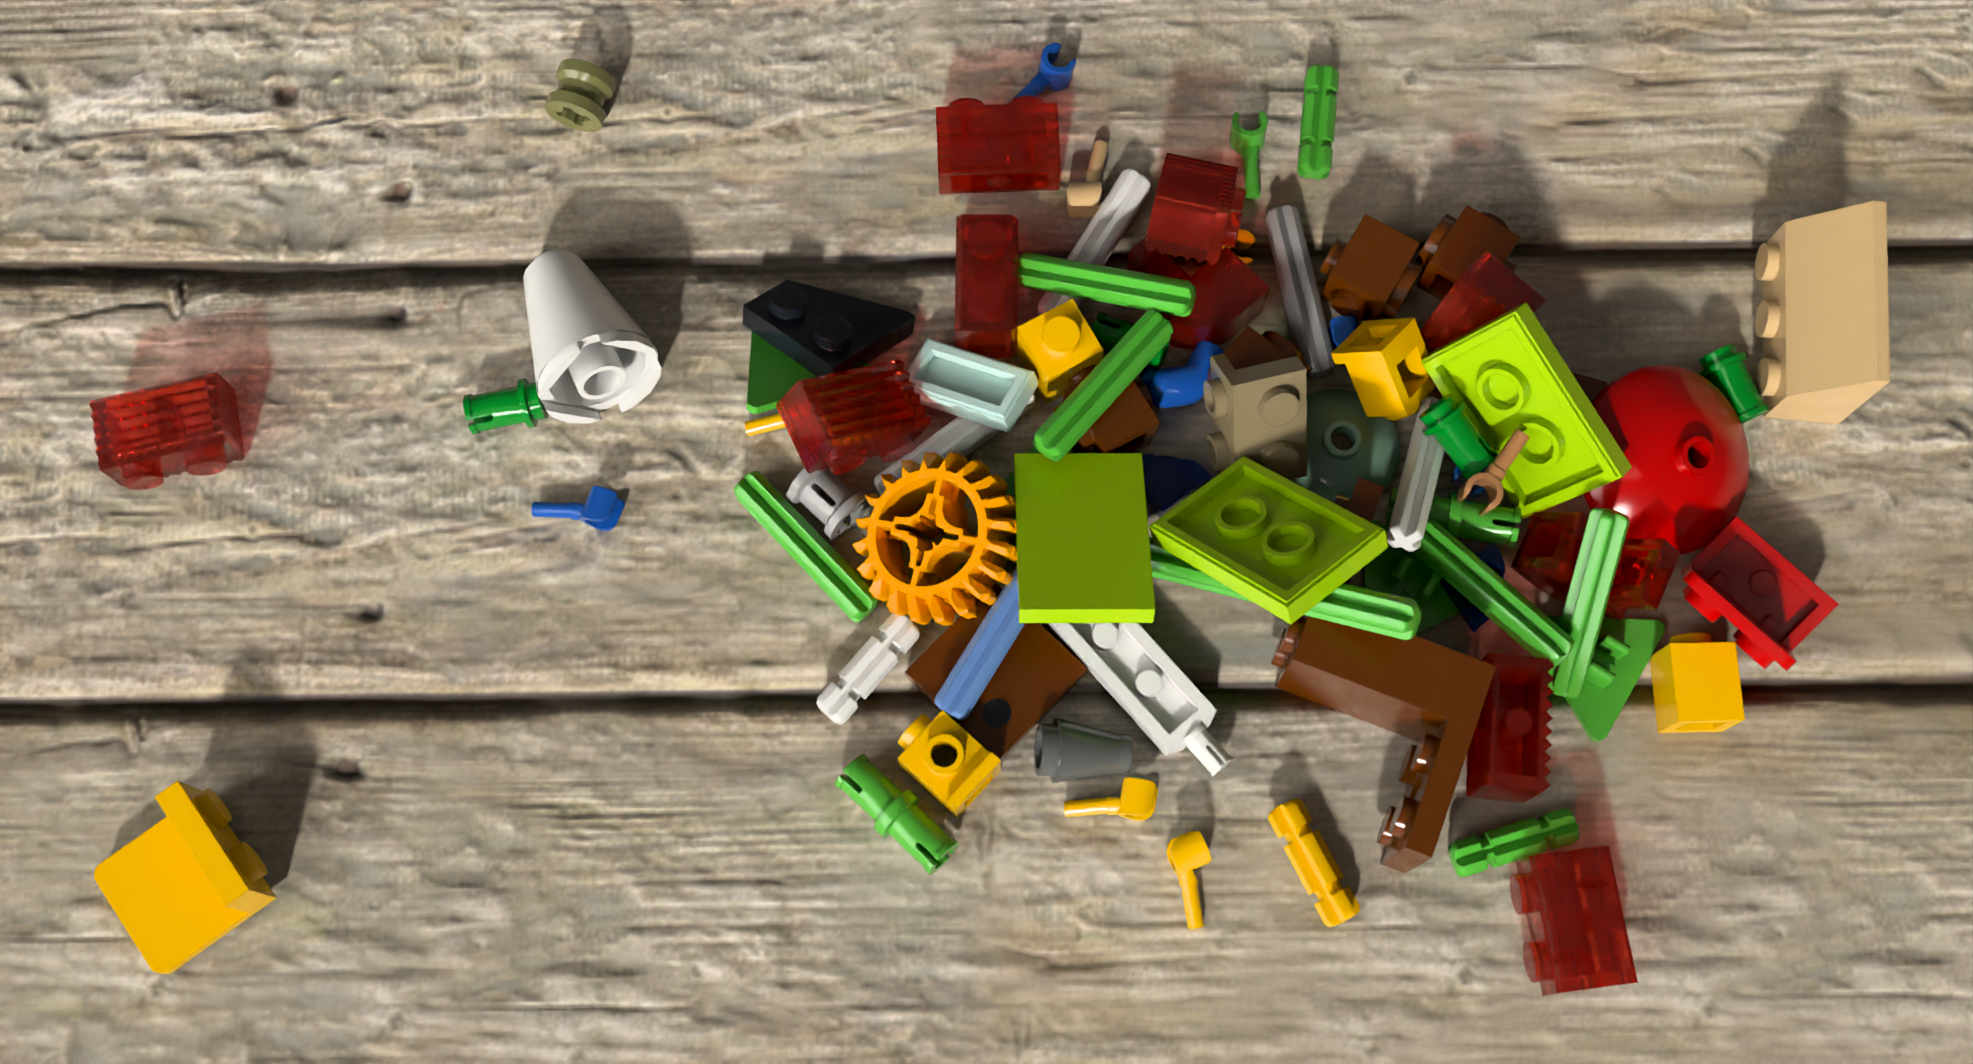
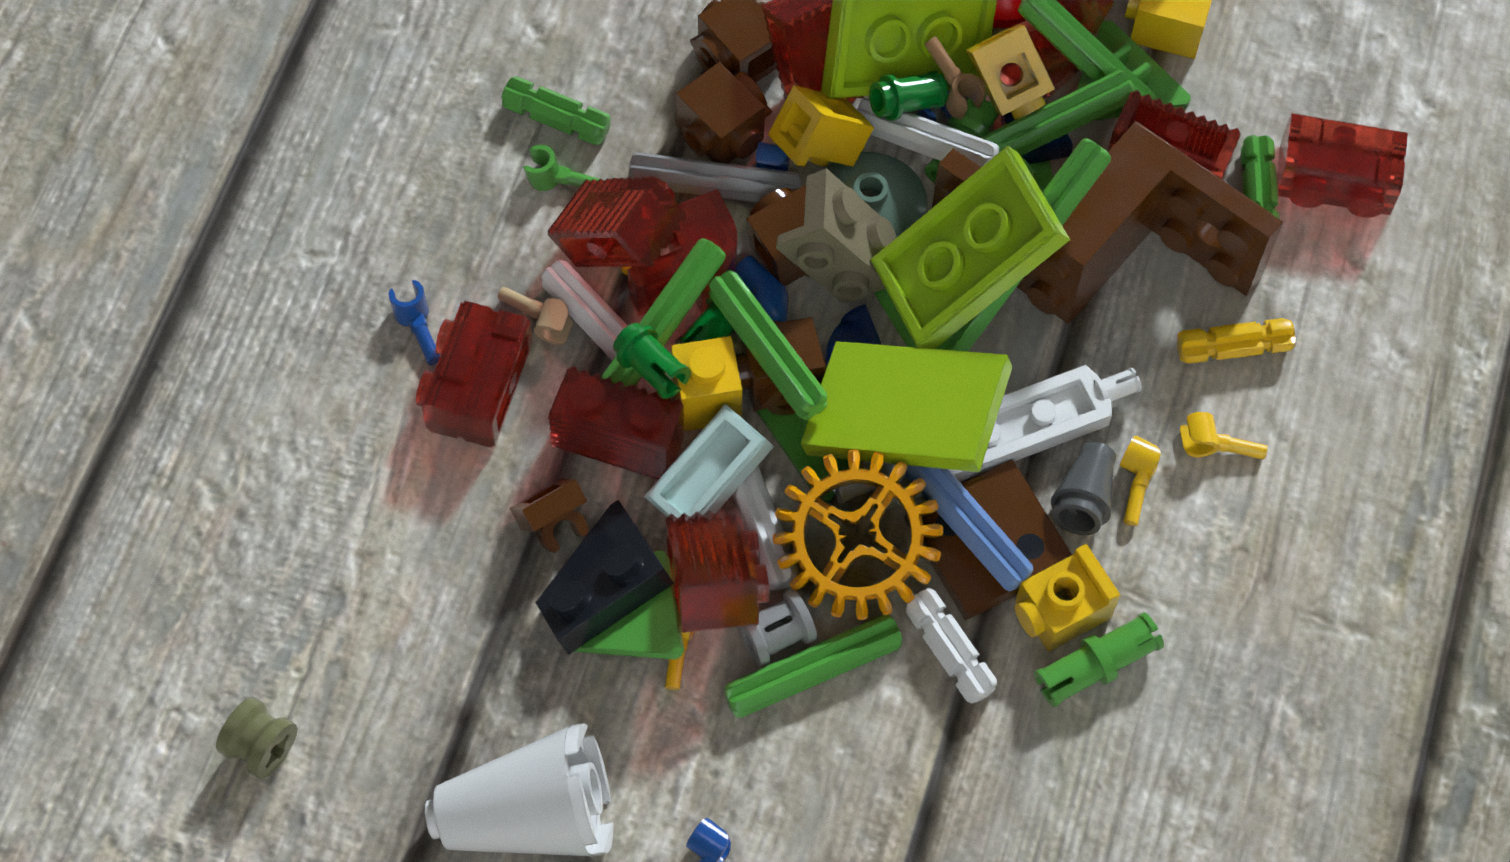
camera: 75 degrees left, 10 degrees down
none -> reddish brown tile [509,478,588,553]
none -> green pin [613,323,691,399]
none -> yellow brick [966,24,1055,119]

